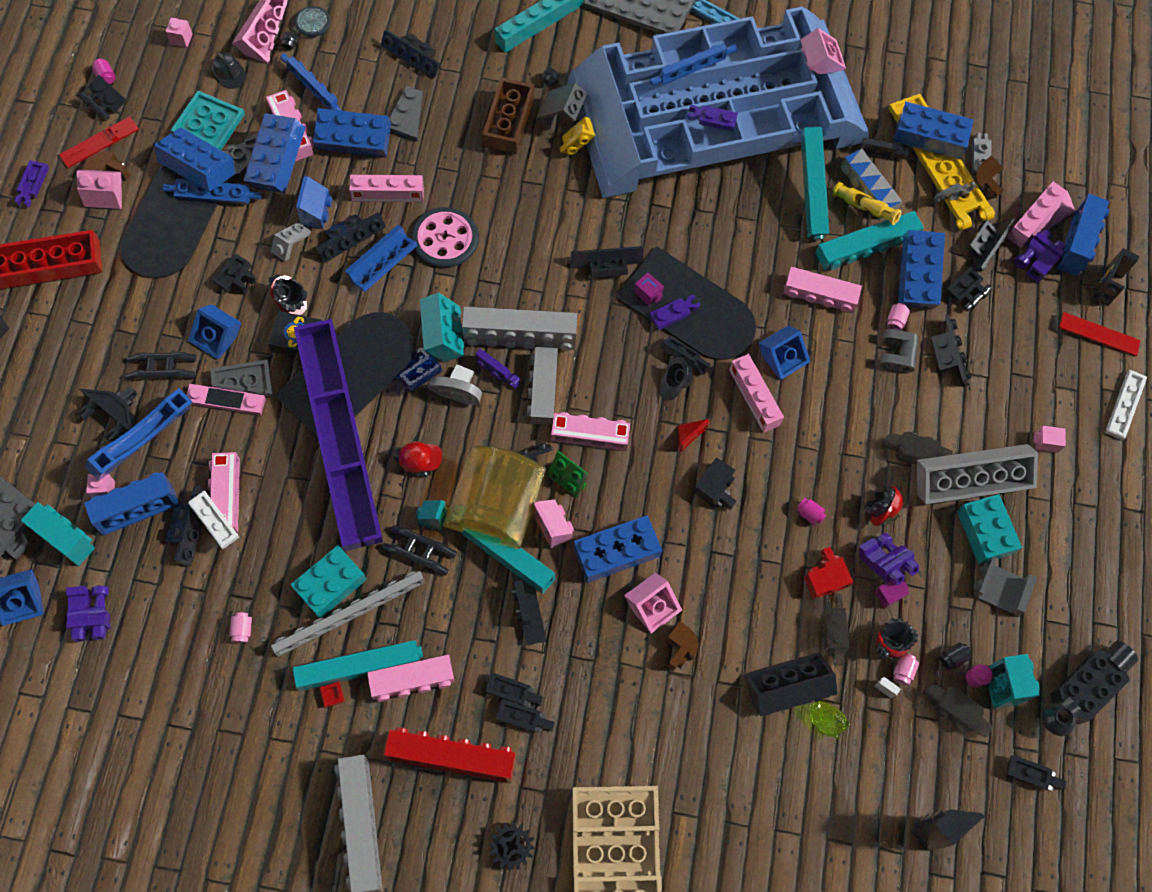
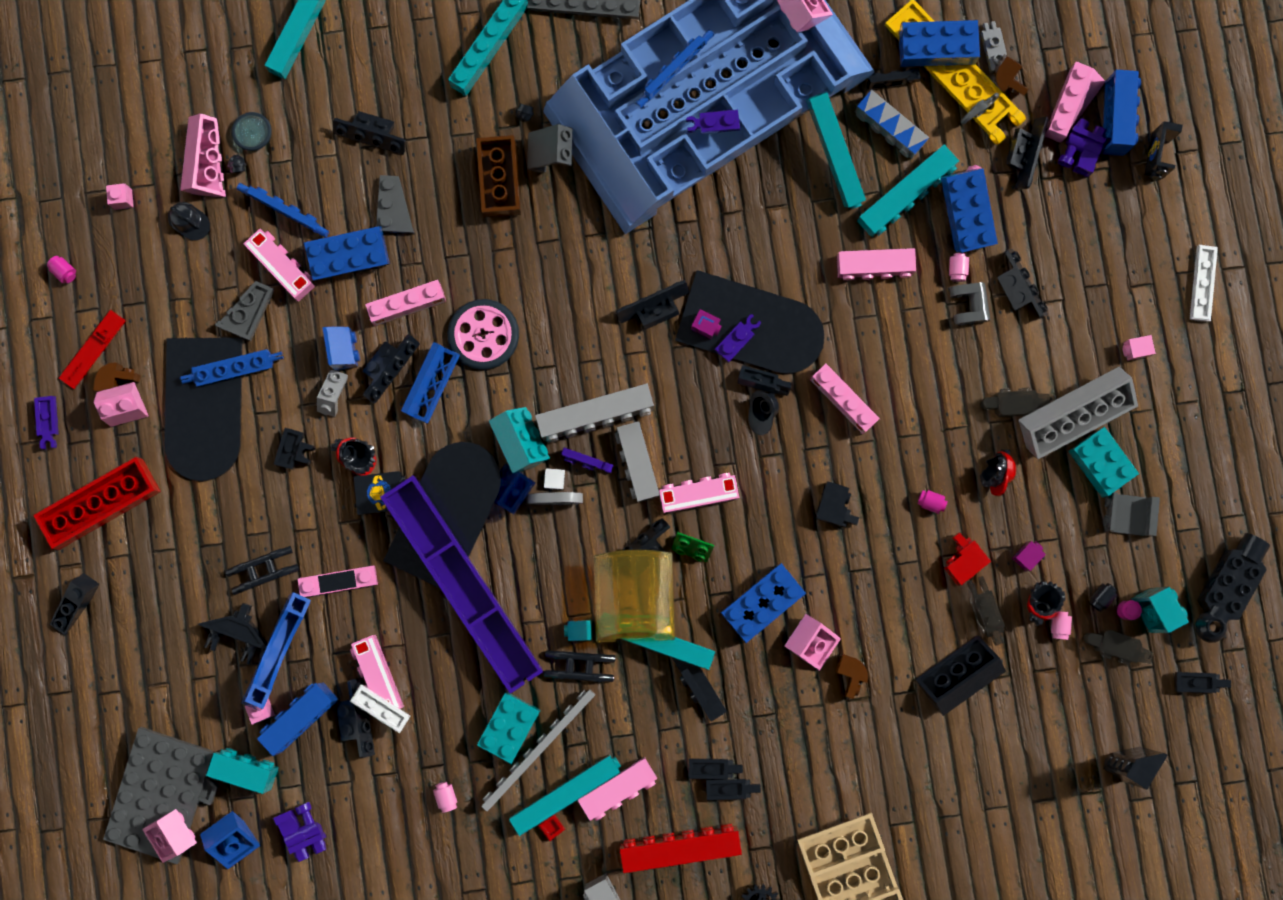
camera: 15 degrees left, 15 degrees up
black plate [79,75,127,121] -> none
blue brick [154,127,235,192] -> none
teal plate [171,91,245,150] -> none
blue slope [188,304,242,359] -> none
dark grey wing [210,360,273,397] -> none
blue brick [244,113,306,194] -> none
red hair [393,442,442,477] -> none
bright pink slope [534,500,574,549] -> none
yellow bracket [559,117,595,155] -> none
red slope [678,419,710,452] -> none
blue slope [758,325,811,380] -> none
clear neon green hat [810,701,850,739] -> none
yellow piece [832,182,901,225] -> none
dark purple hips [859,533,919,585] -> none
white tile [874,677,900,699] -> none
black plate [945,267,992,312] -> none
red piece [1059,312,1141,356] -> none

